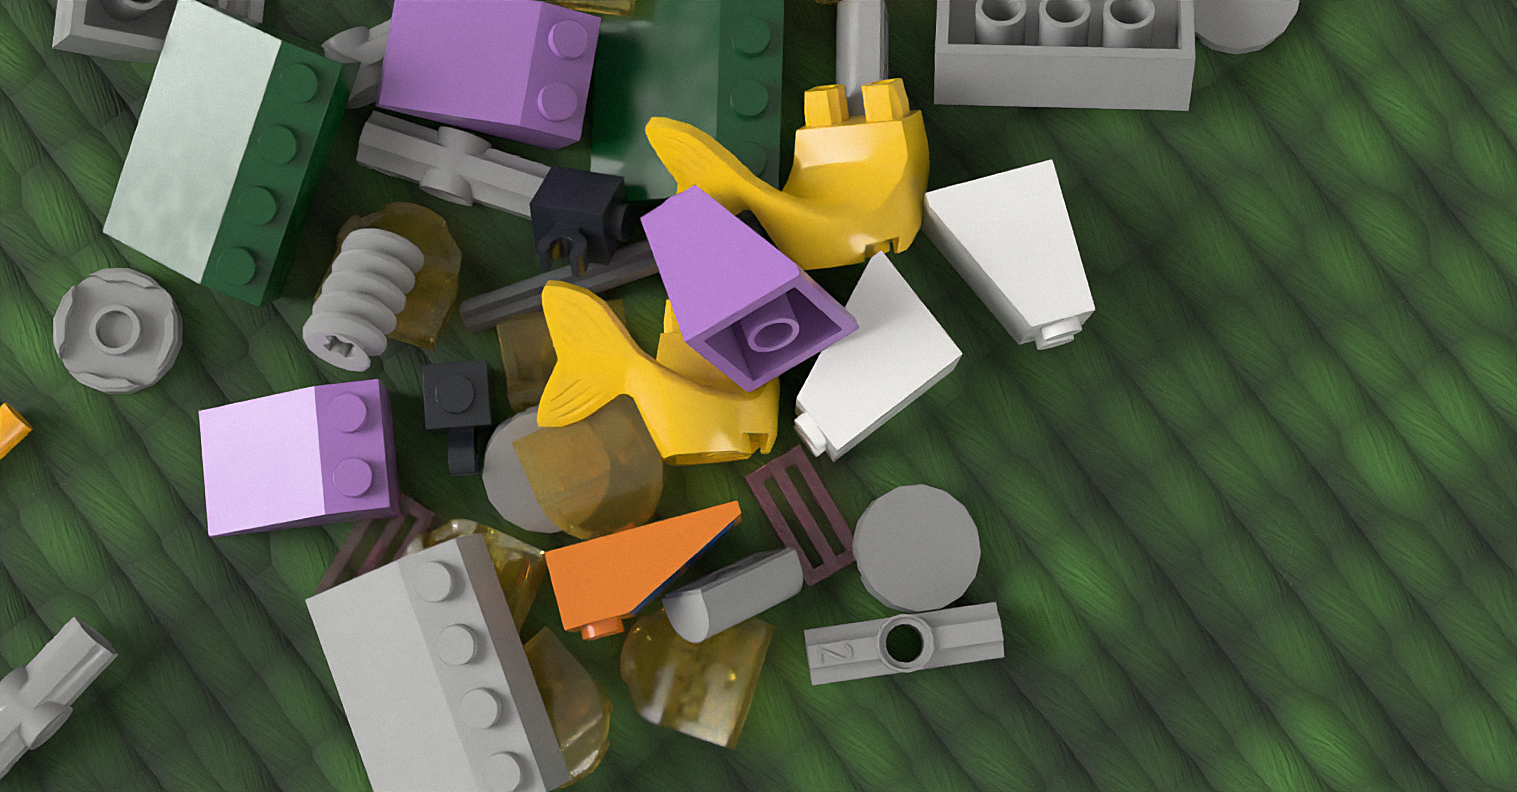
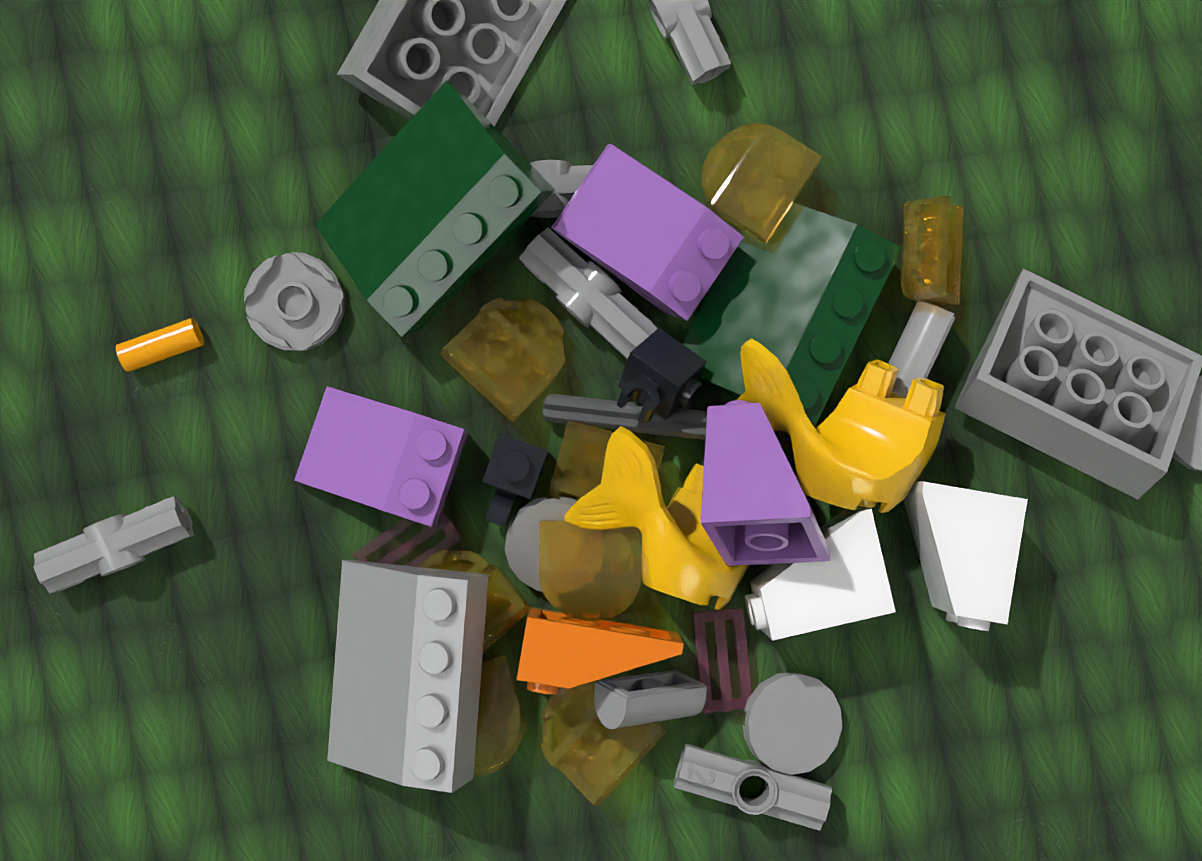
camera: 20 degrees right, 5 degrees up
light grey piece [303,228,424,372] -> none

